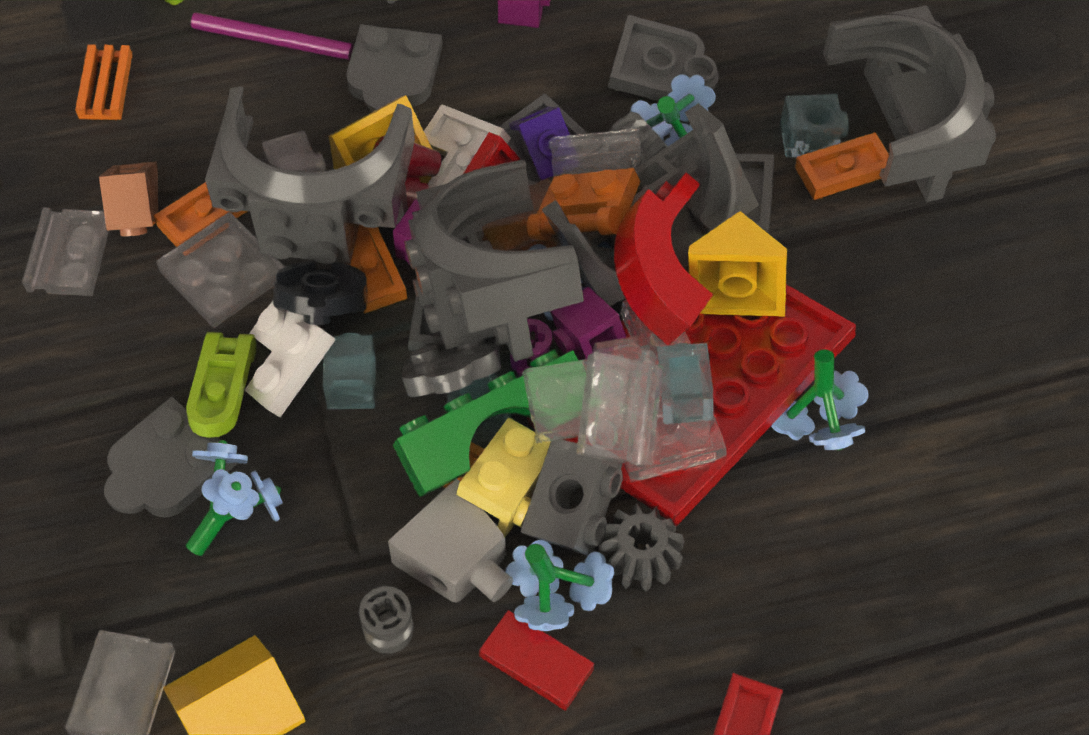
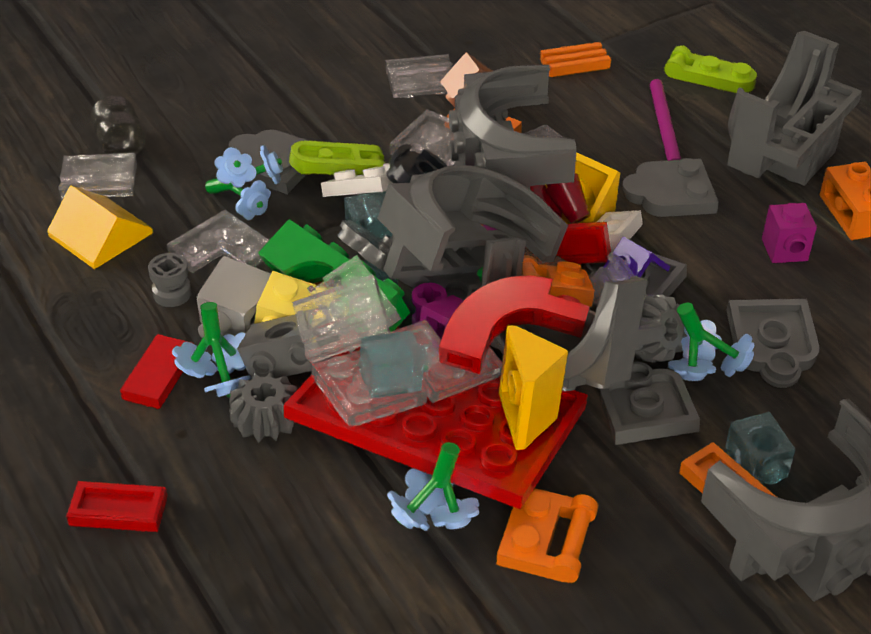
camera: 75 degrees right, 15 degrees down
none -> clear plate [167,210,269,273]
none -> orange plate [496,488,599,583]

